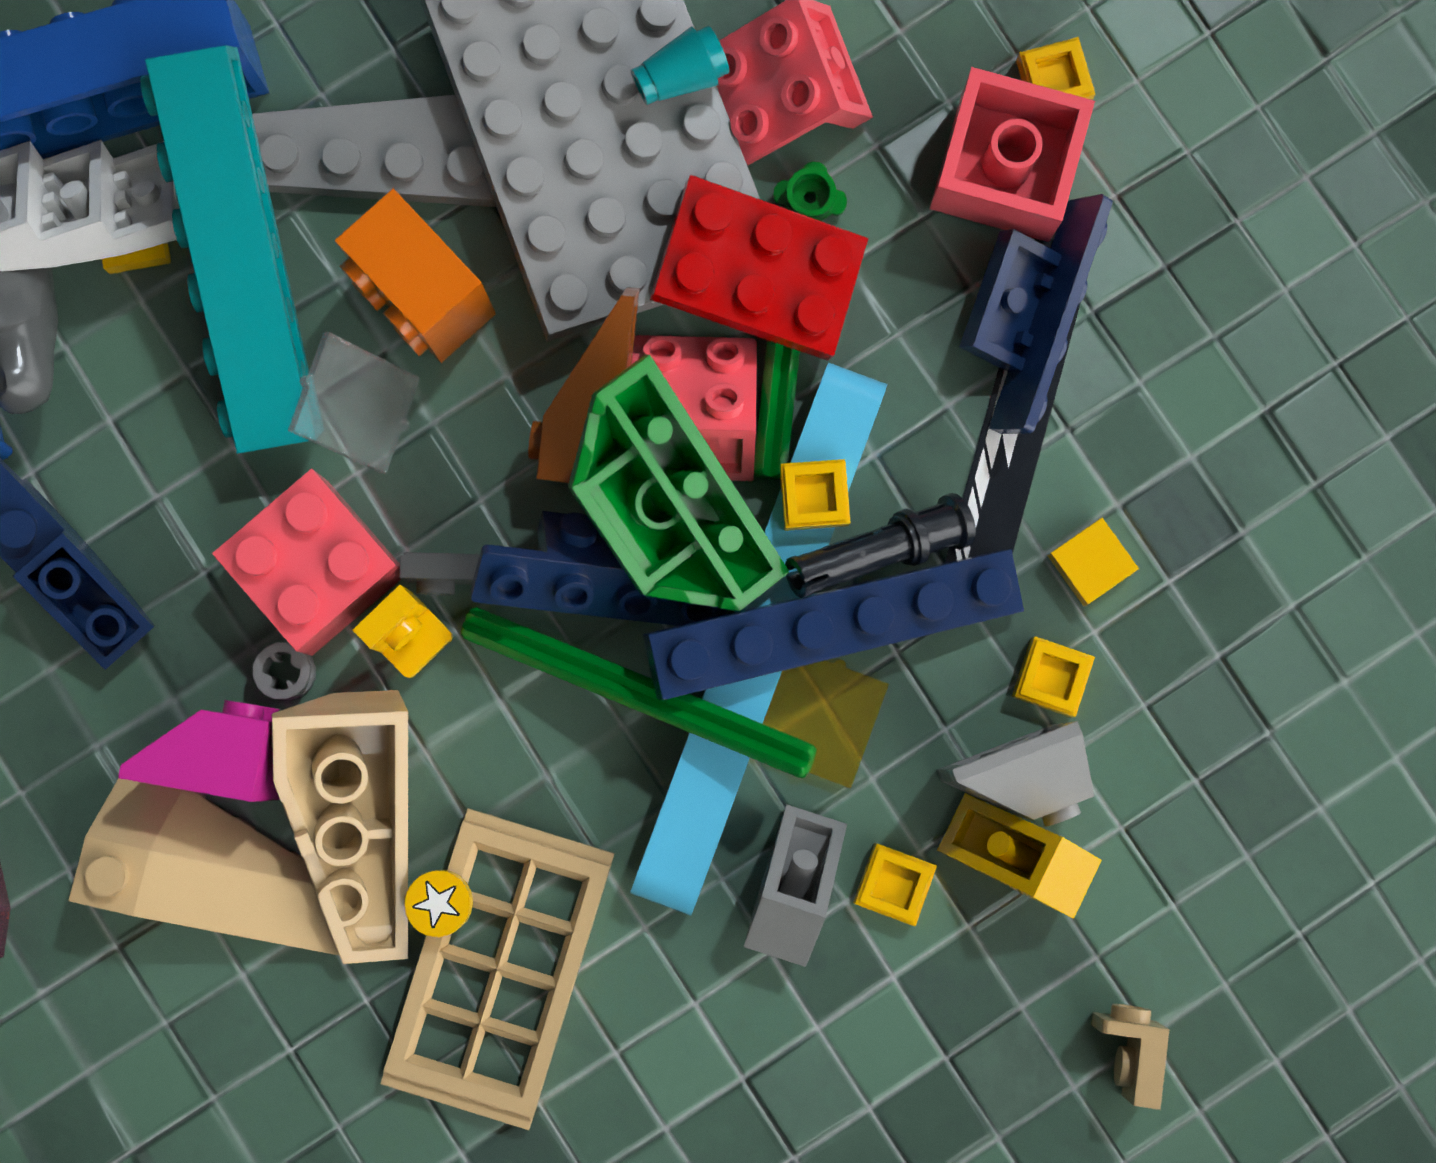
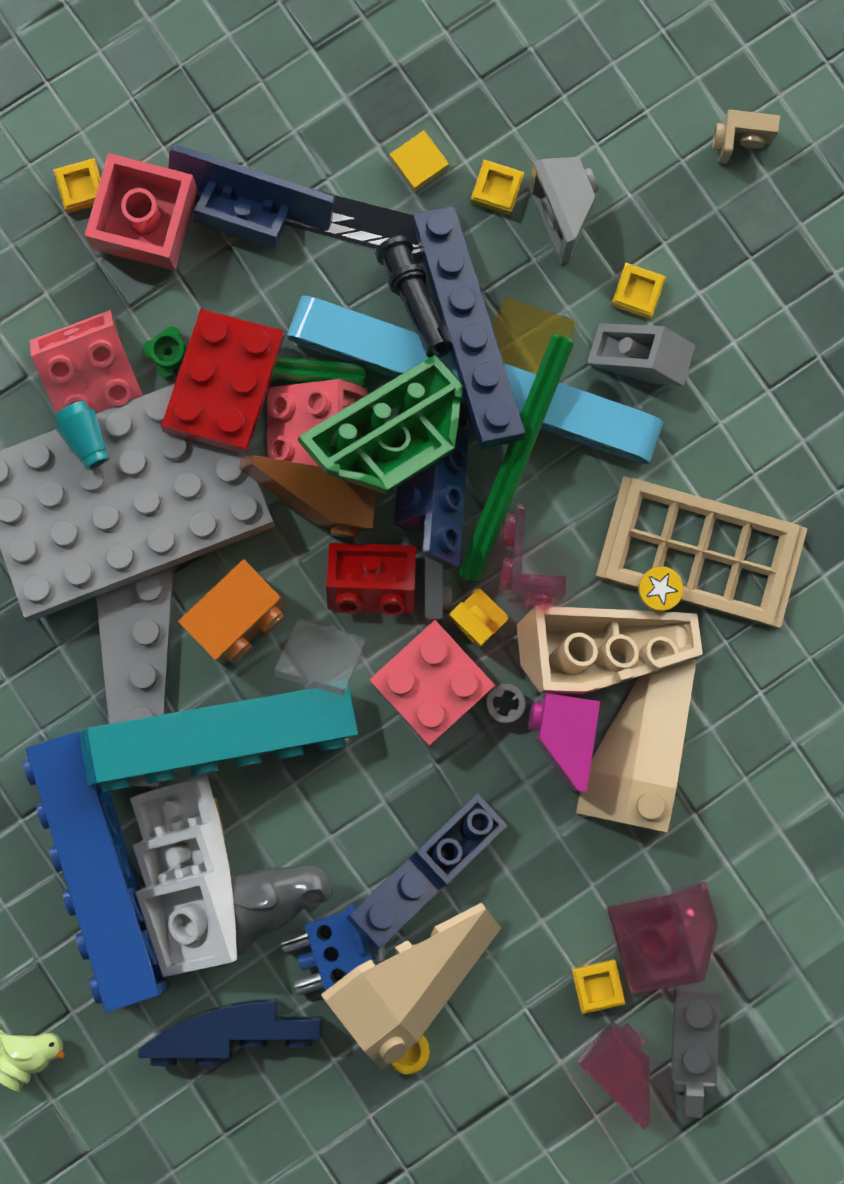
camera: 90 degrees left, 0 degrees up
yellow tile [780,459,851,531] -> none
yellow slope [937,793,1102,919] -> none
none -> red bracket [326,543,416,615]
none -> clear pink bracket [500,503,566,610]

